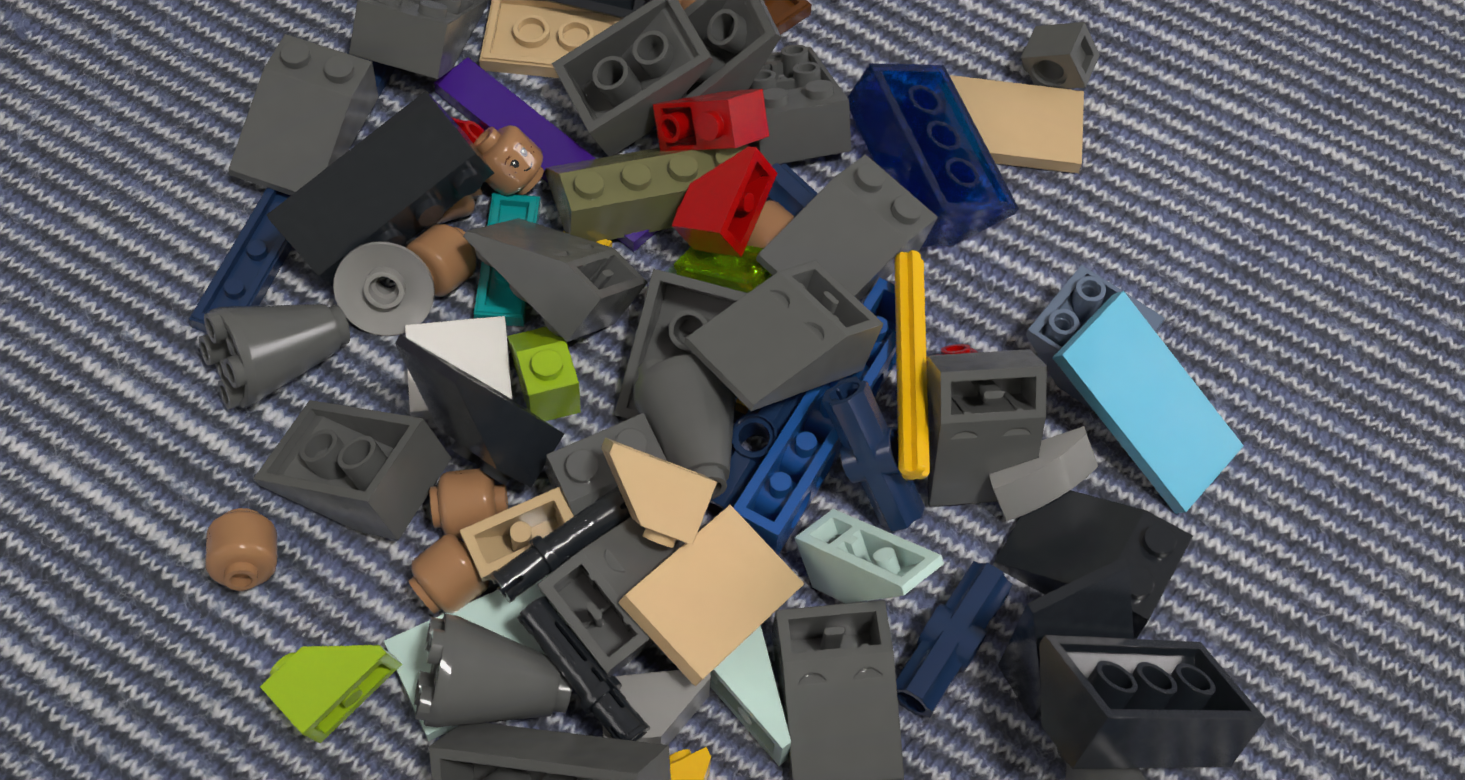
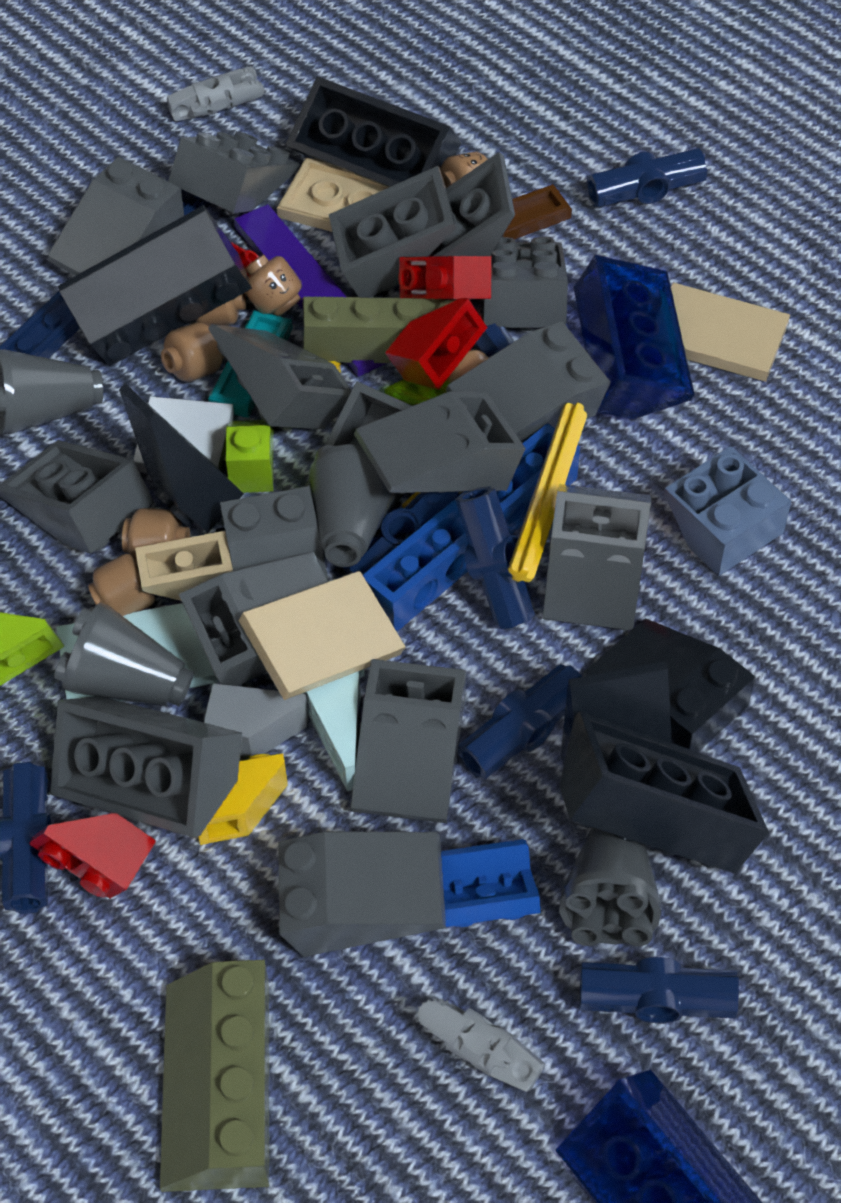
camera: 20 degrees right, 5 degrees down
light grey dish [333,242,435,336] -> none
black pin [490,486,631,603] -> none
black pin [517,596,650,741] -> none
tan slope [601,438,717,548] -> none
light aqua slope [794,509,944,604] -> none
light grey slope [989,426,1098,521] -> none
dark grey brick [1021,22,1100,89] -> none
medium azure tile [1052,291,1244,514] -> none

